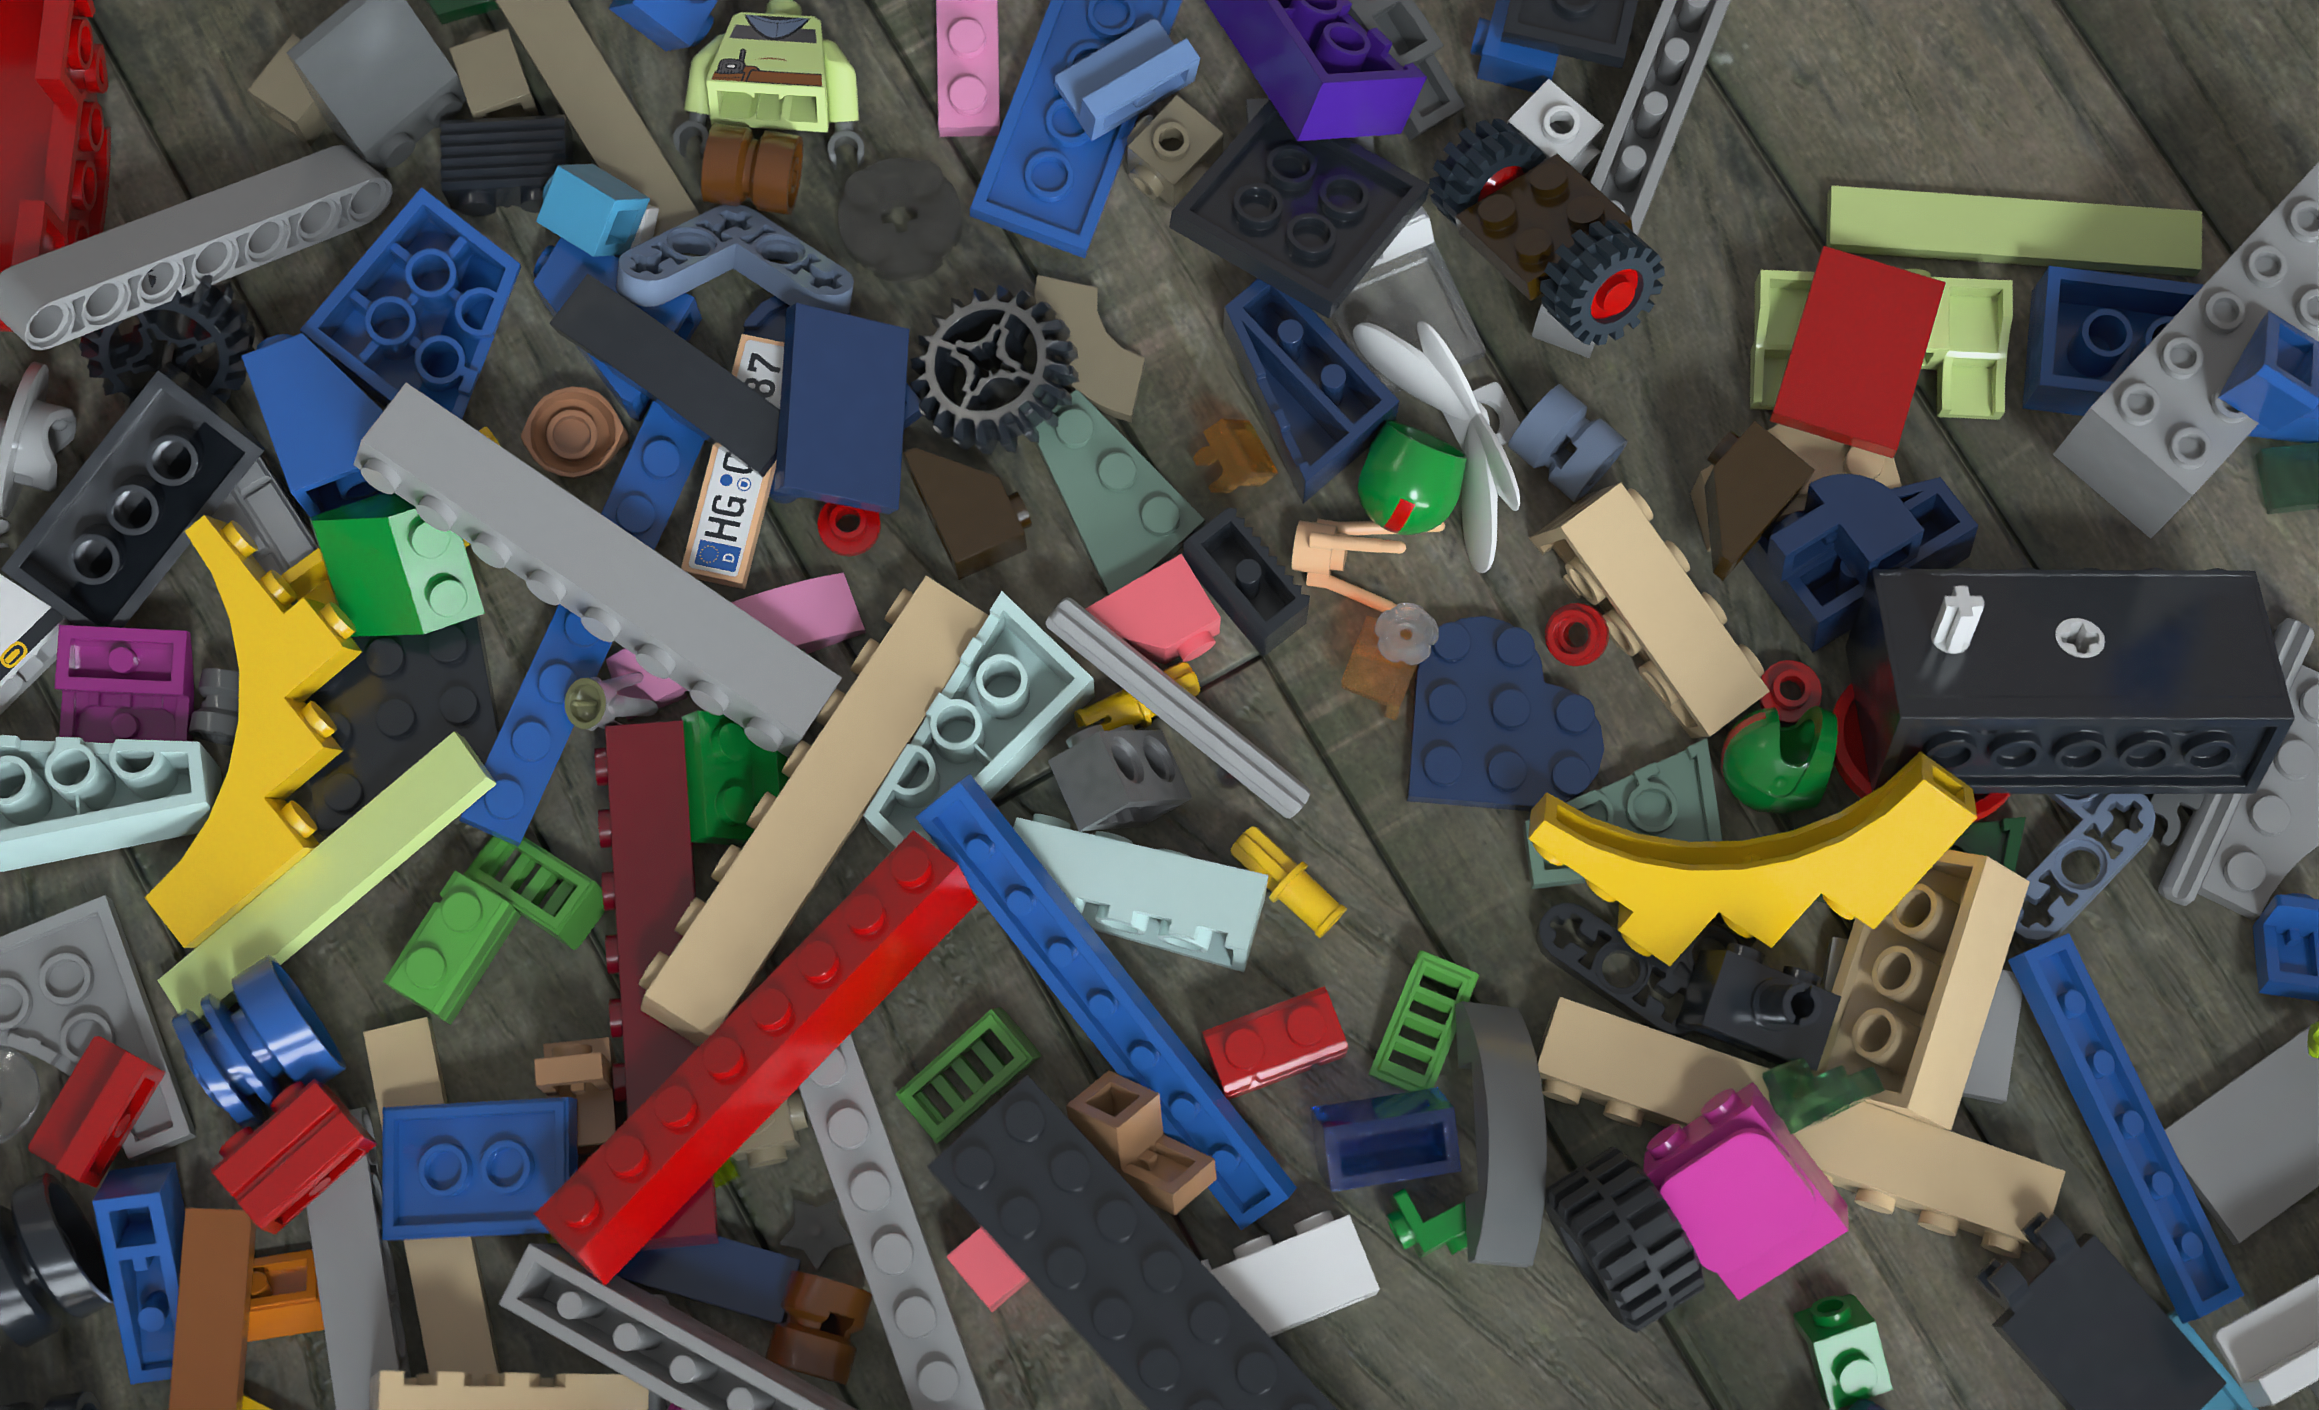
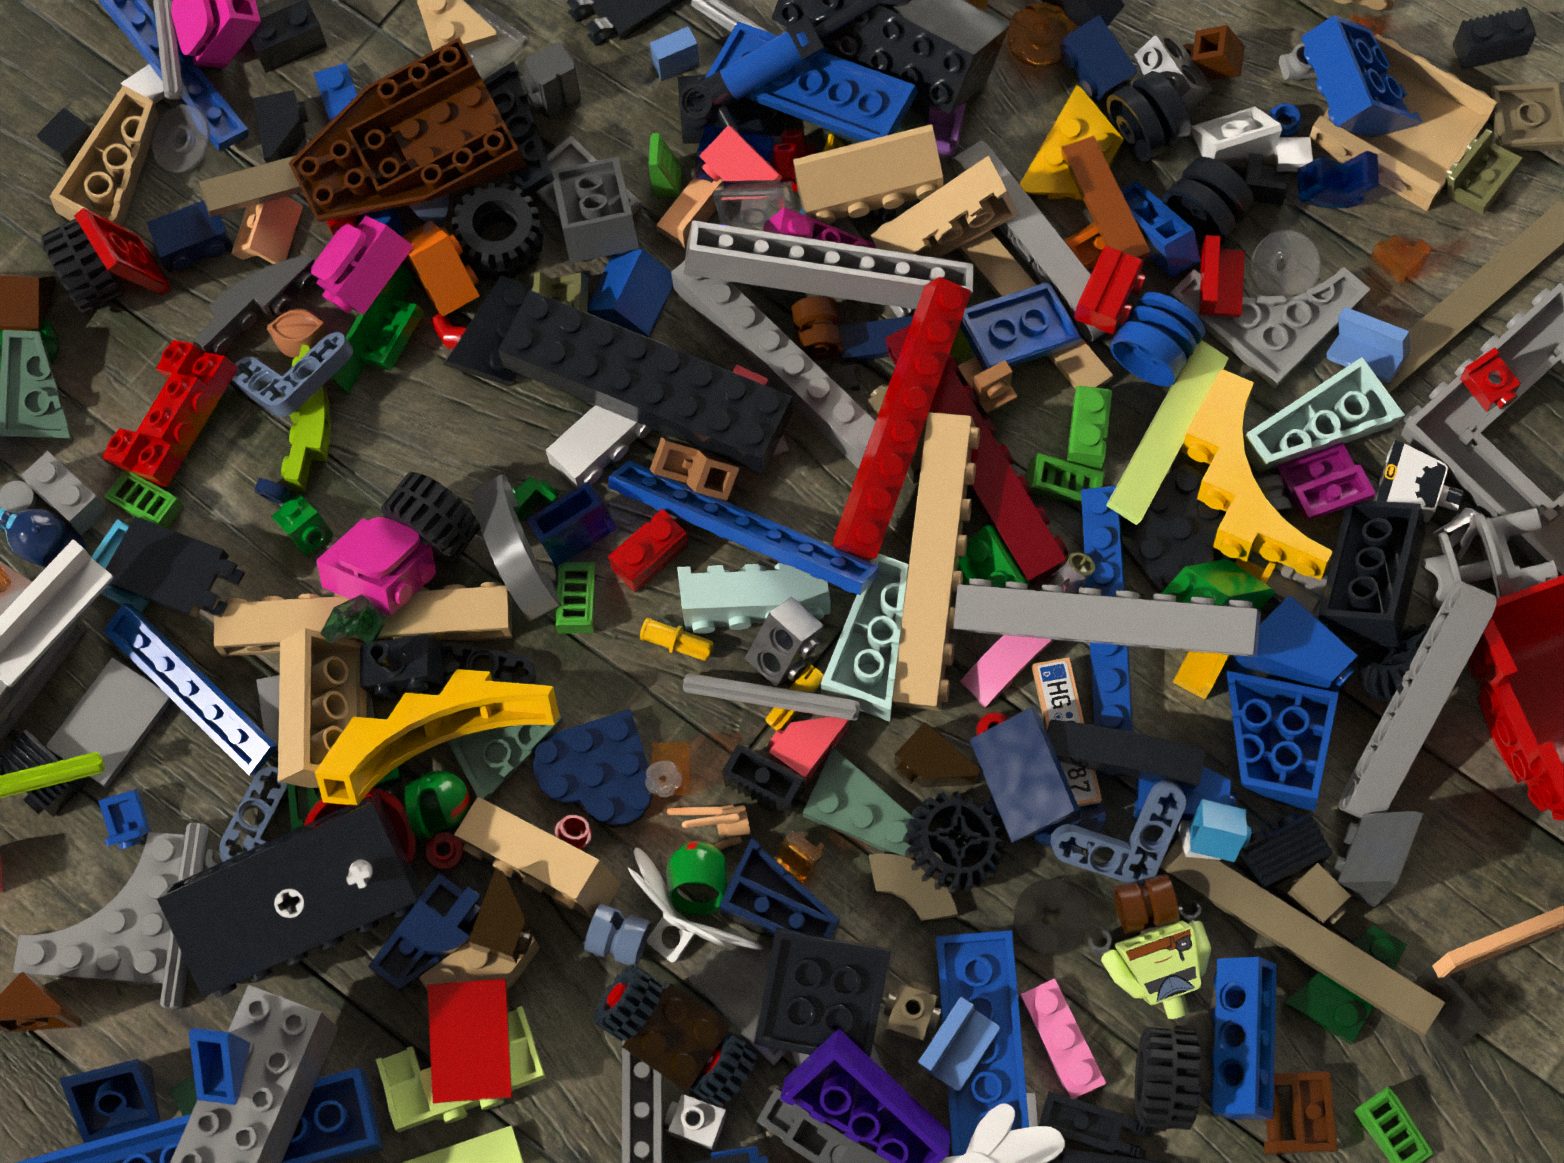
camera: 160 degrees right, 5 degrees down
dark tan brick [247,34,327,147] -> none
nougat hat [521,387,630,479] -> none
bright green slope [895,1007,1042,1144] -> none

